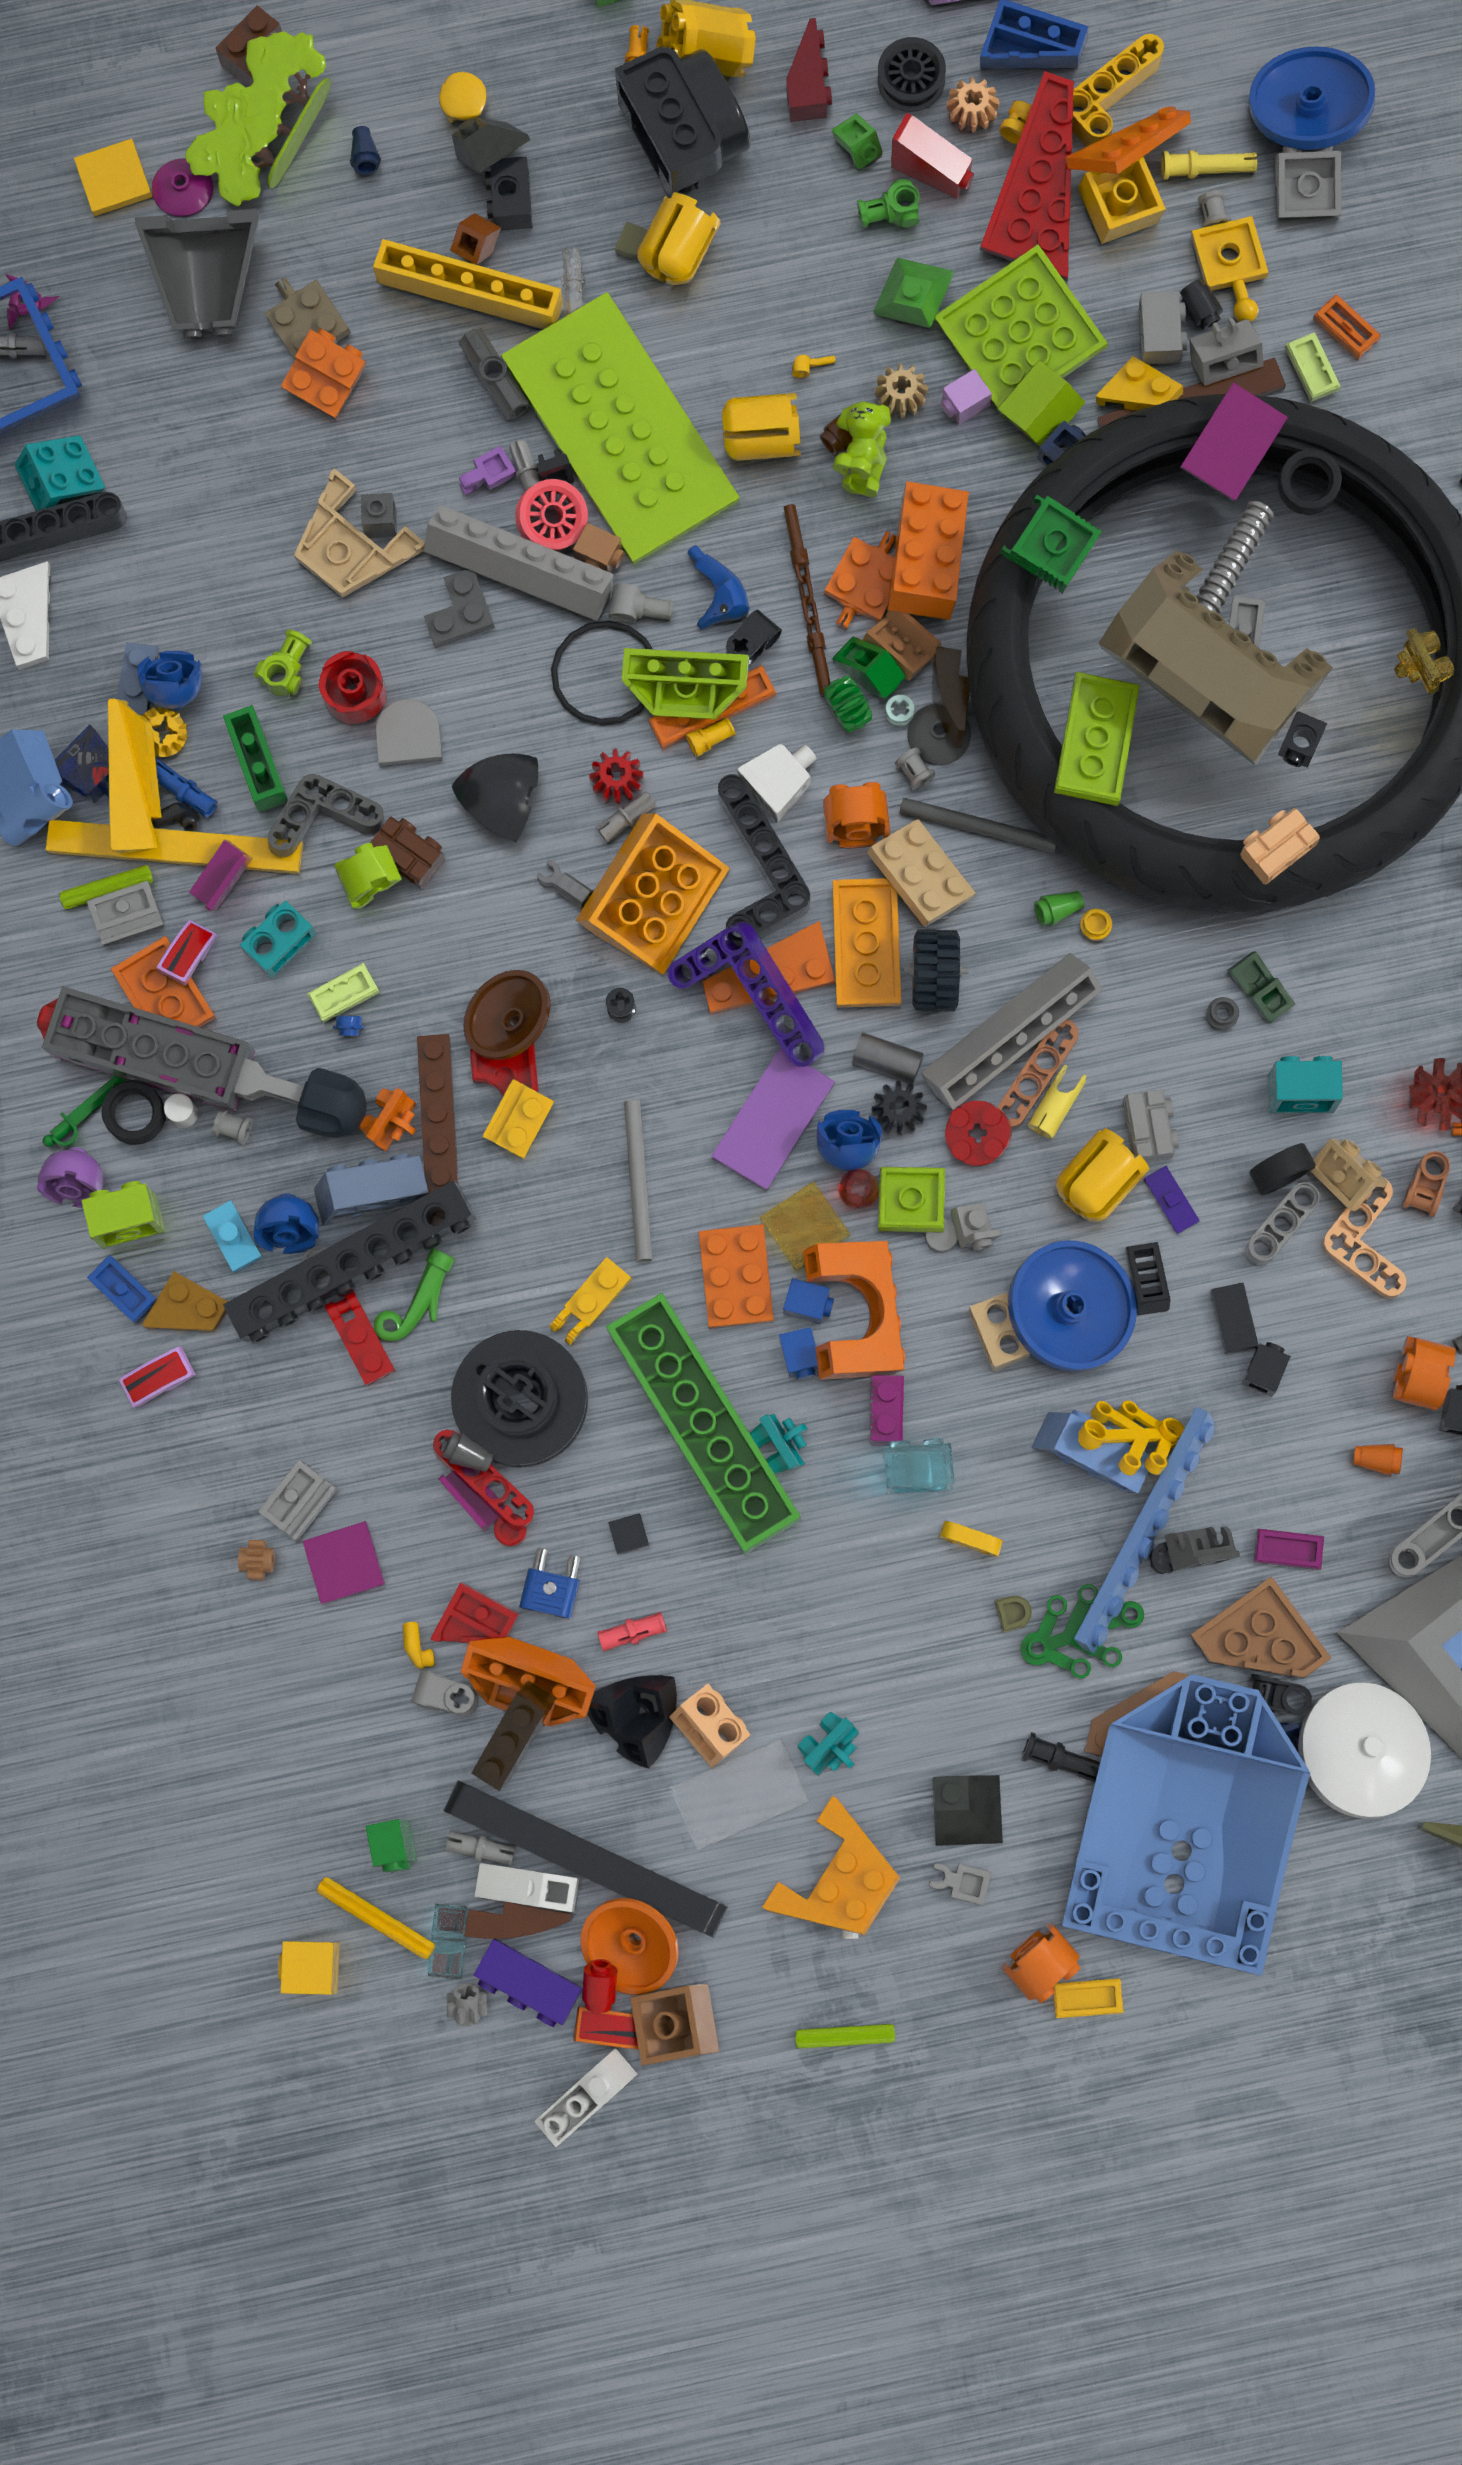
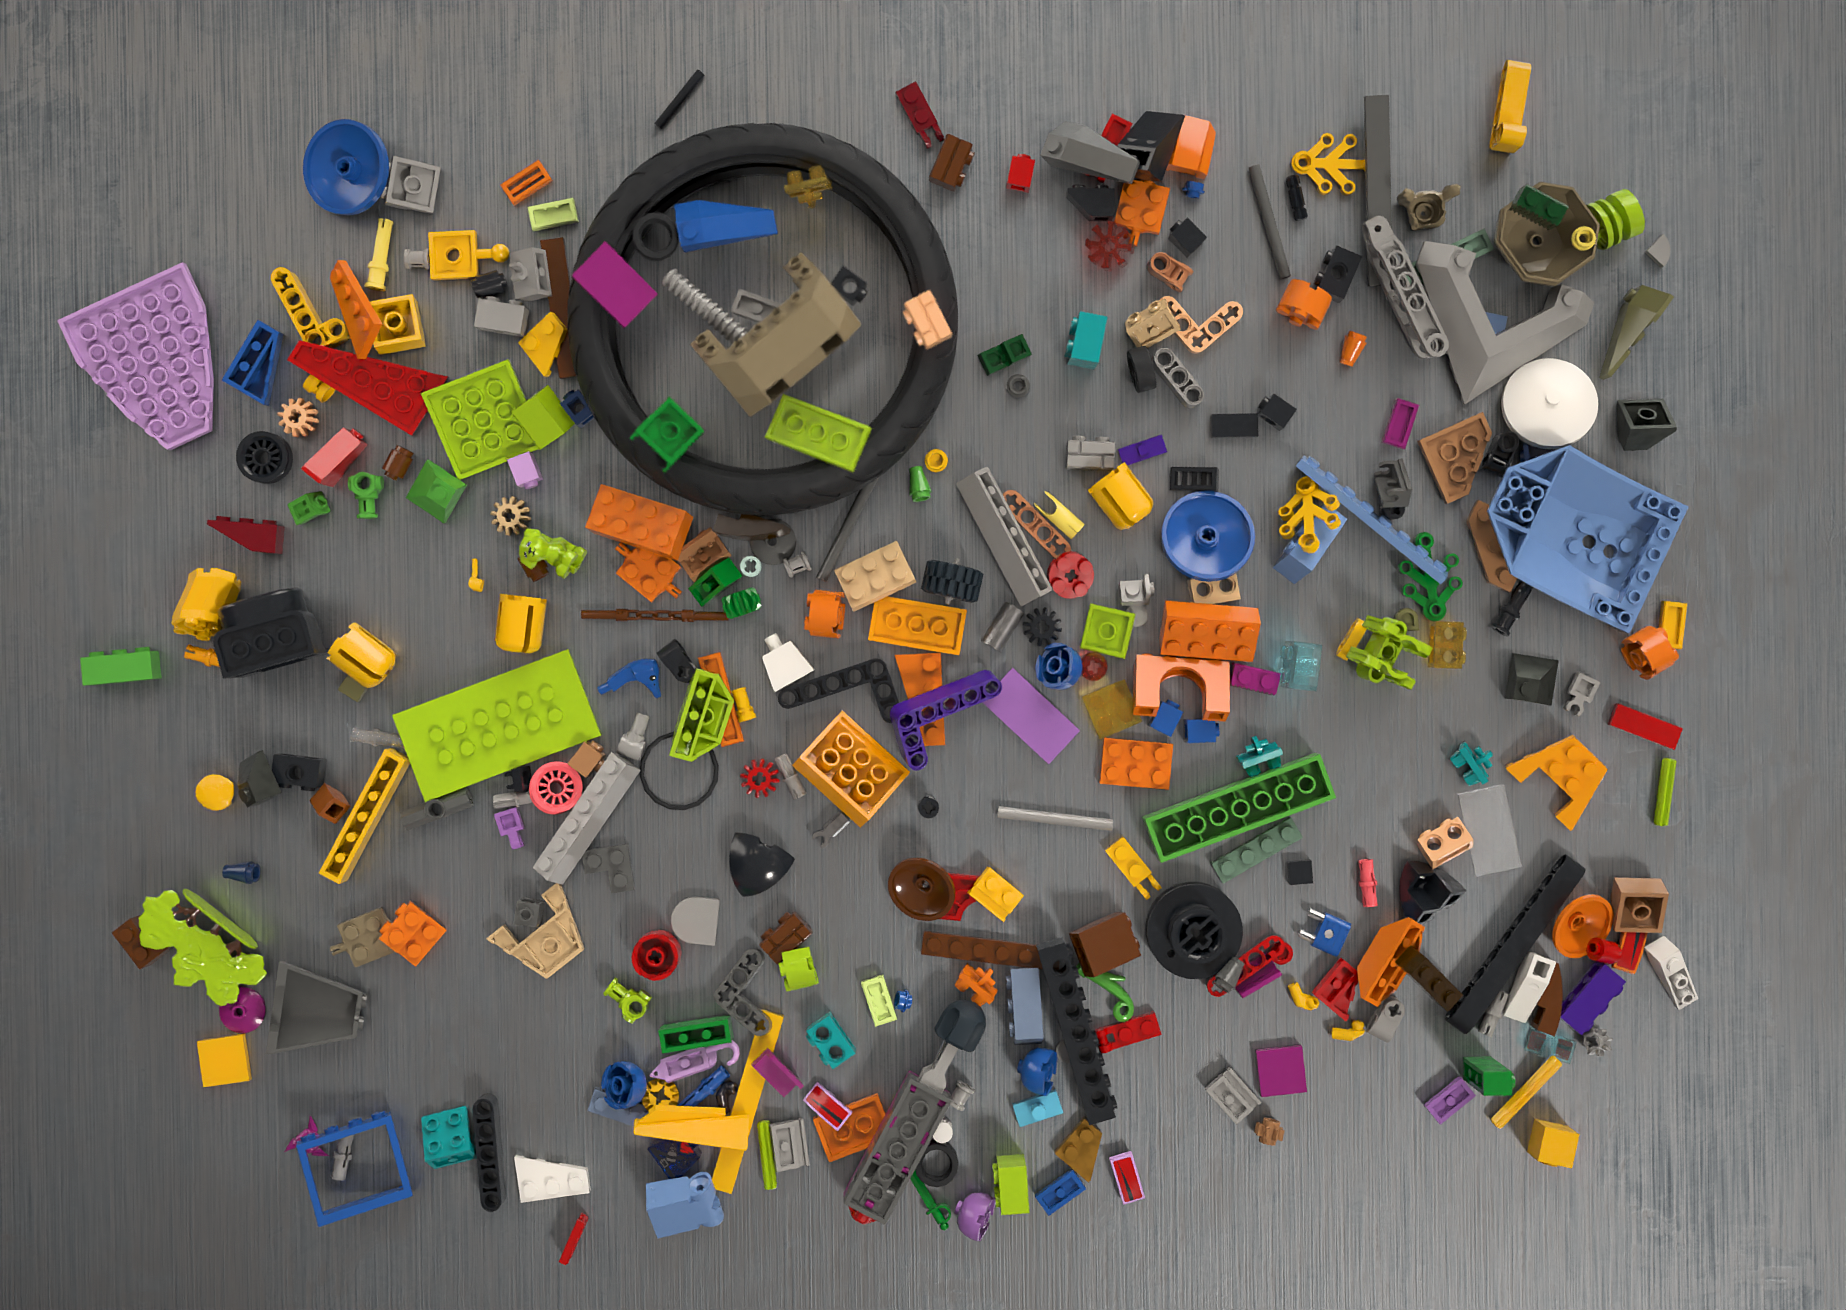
camera: 90 degrees left, 10 degrees up
none -> reddish brown brick [382,445,414,481]
none -> lavender plate [649,1040,740,1083]
none -> blue wedge [675,200,778,253]
none -> reddish brown brick [1069,912,1141,977]
none -> orange brick [1159,600,1261,662]
none -> sand green plate [1211,817,1303,884]
none -> yellow arm [1287,982,1319,1010]
none -> lime piece [1346,615,1433,690]
none -> medium lavender plate [1424,1076,1476,1125]
none -> clear yellow brick [1428,621,1467,669]
none -> red tile [1607,703,1683,750]
none -> pearl dark grey slope [1616,399,1677,451]

